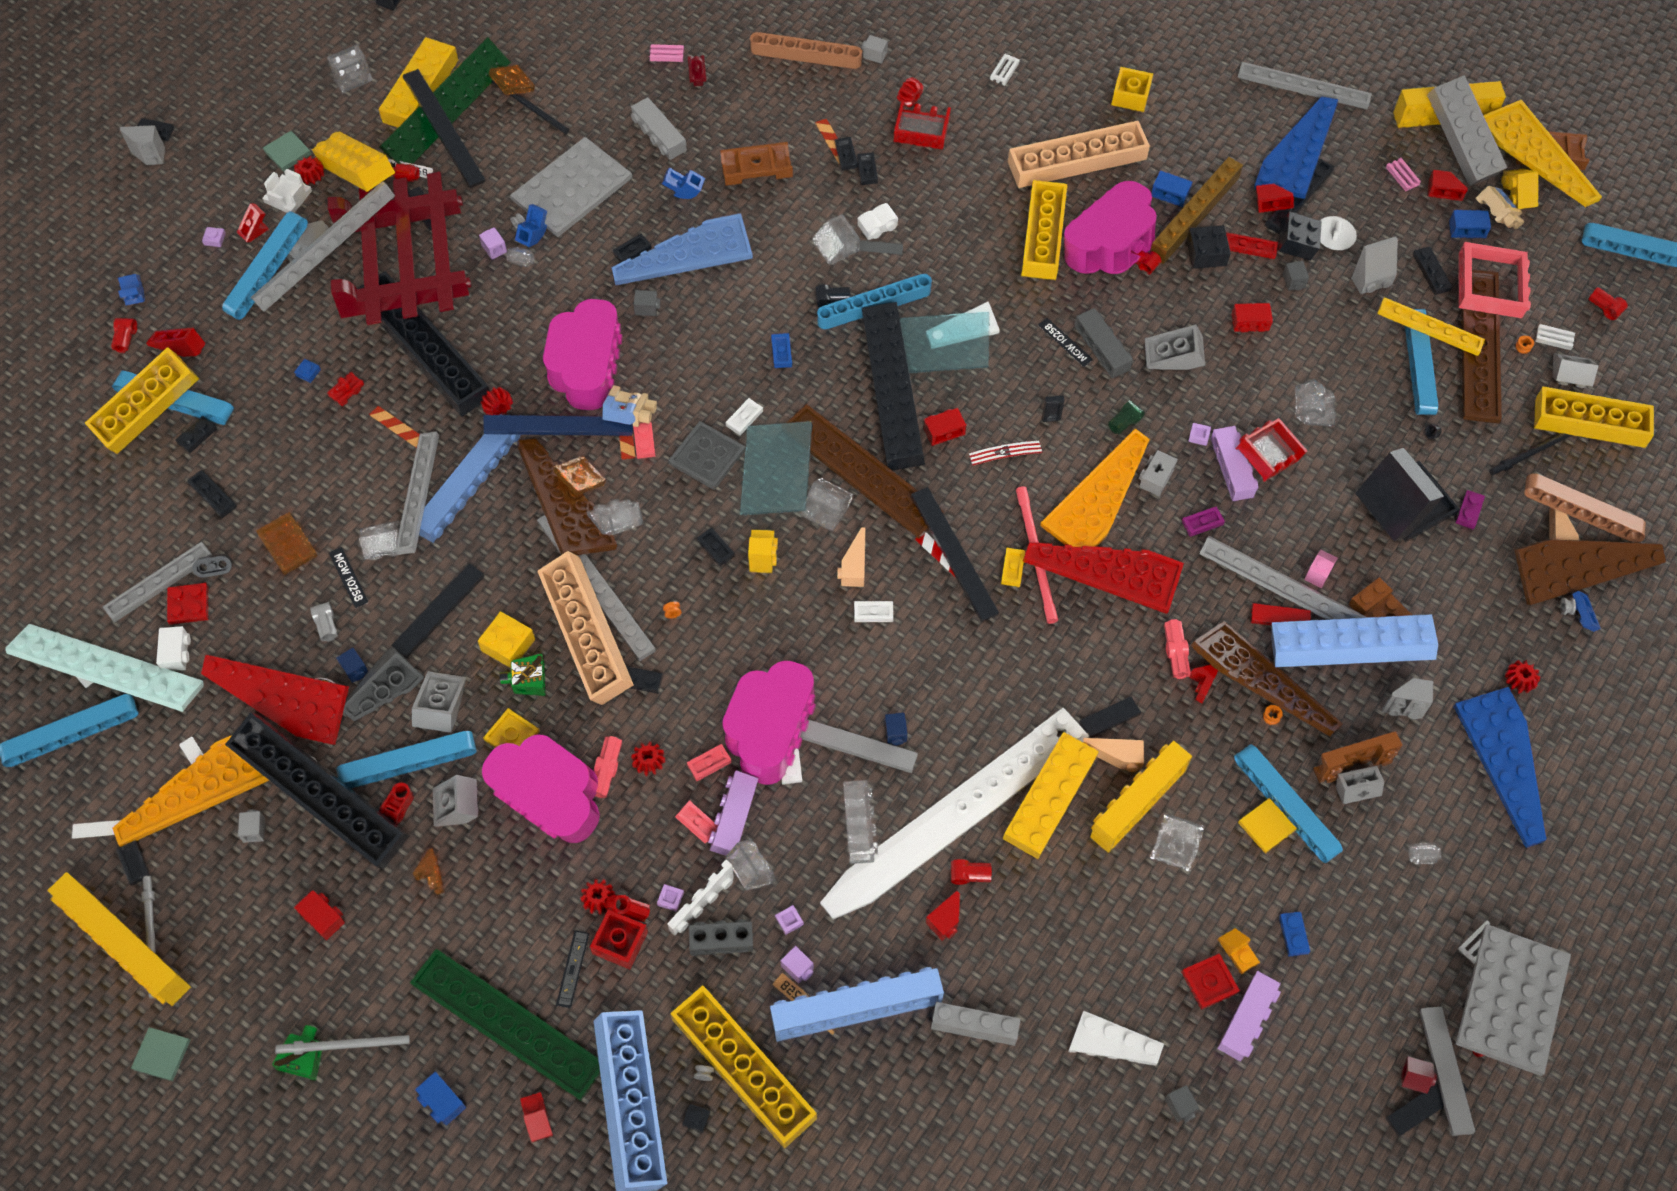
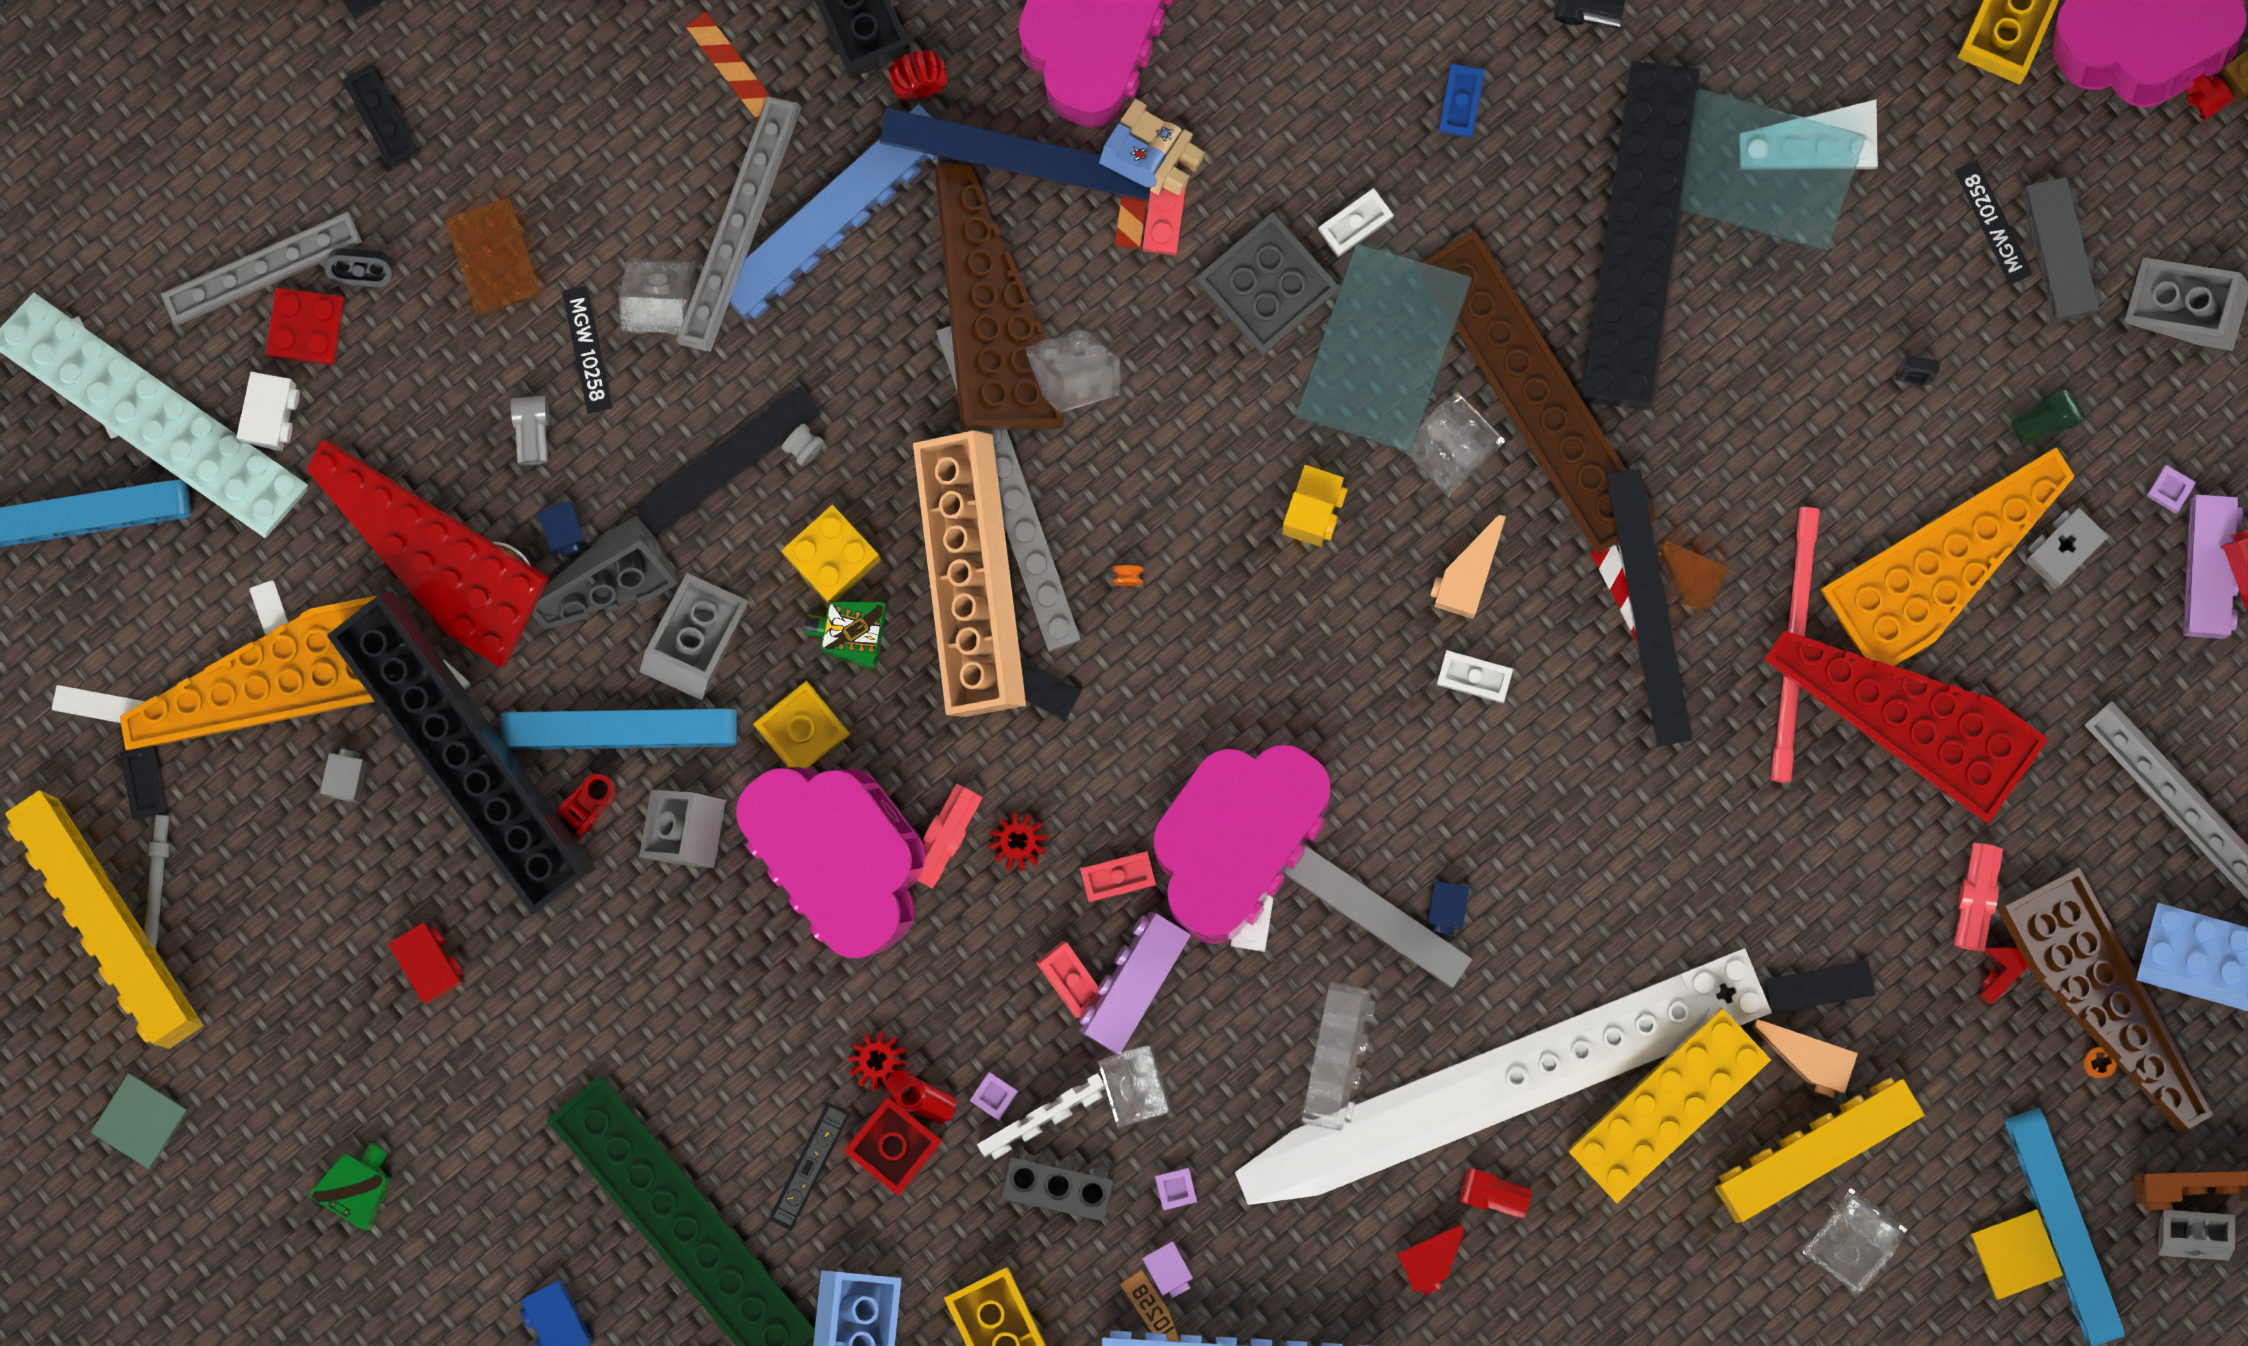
camera: 25 degrees right, 20 degrees up
light grey bar [276,1035,409,1055] -> none
clear orange slope [413,848,445,895] -> none
clear orange plate [553,456,606,496] -> none
black plate [696,527,735,567] -> none
dark azure beam [817,274,932,329] -> none
red brick [923,408,966,446] -> none
sticker [969,441,1042,465] -> none
yellow plate [1001,548,1025,587] -> none
magenta plate [1182,506,1225,537] -> none
red tile [1251,603,1311,626] -> none
none -> light grey wheel [782,423,825,467]
none -> clear orange slope [1660,540,1729,611]

